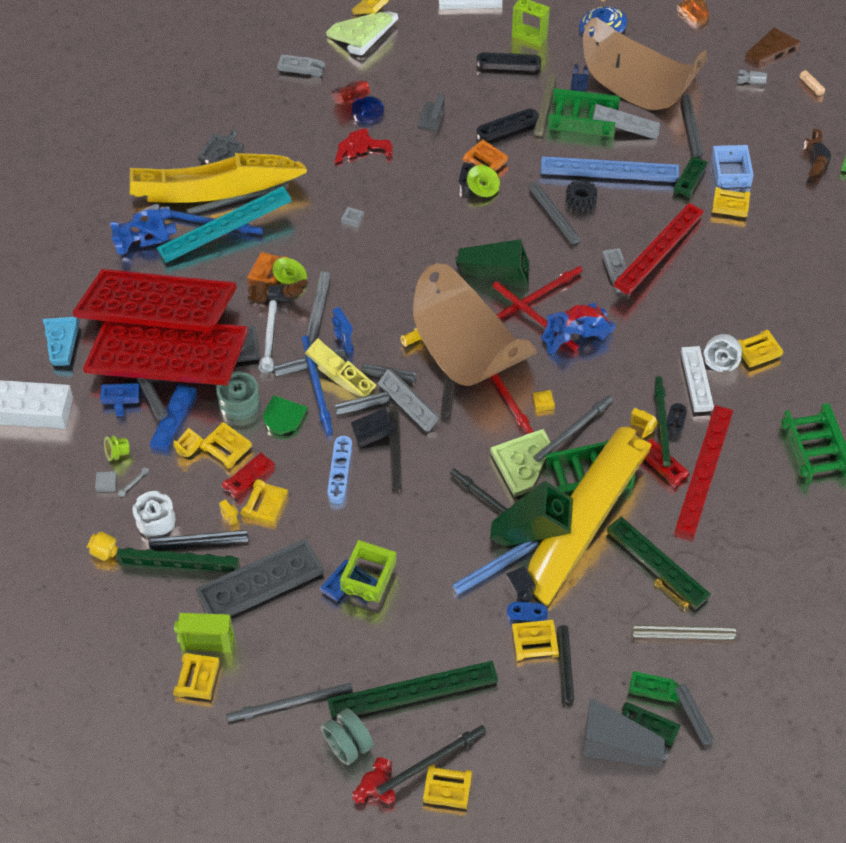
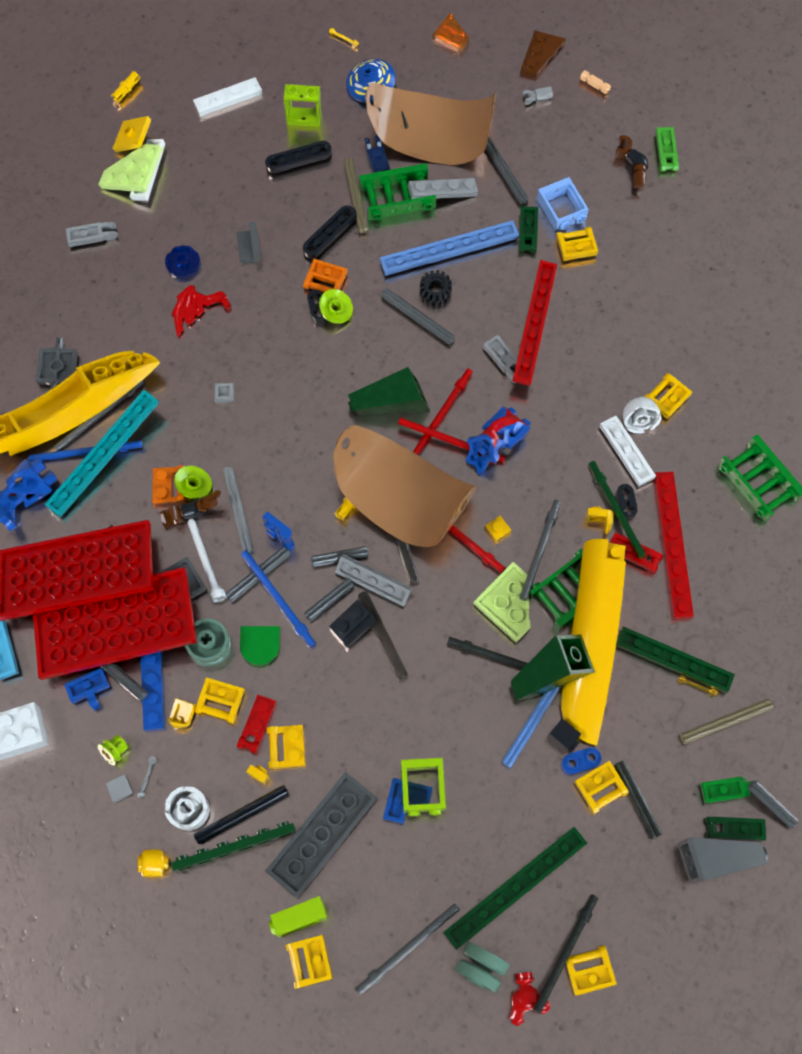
camera: 25 degrees left, 15 degrees up
light yellow slope [305,338,376,398] -> none
light blue beam [328,436,352,504] -> none
clear red brick [331,81,371,105] -> none

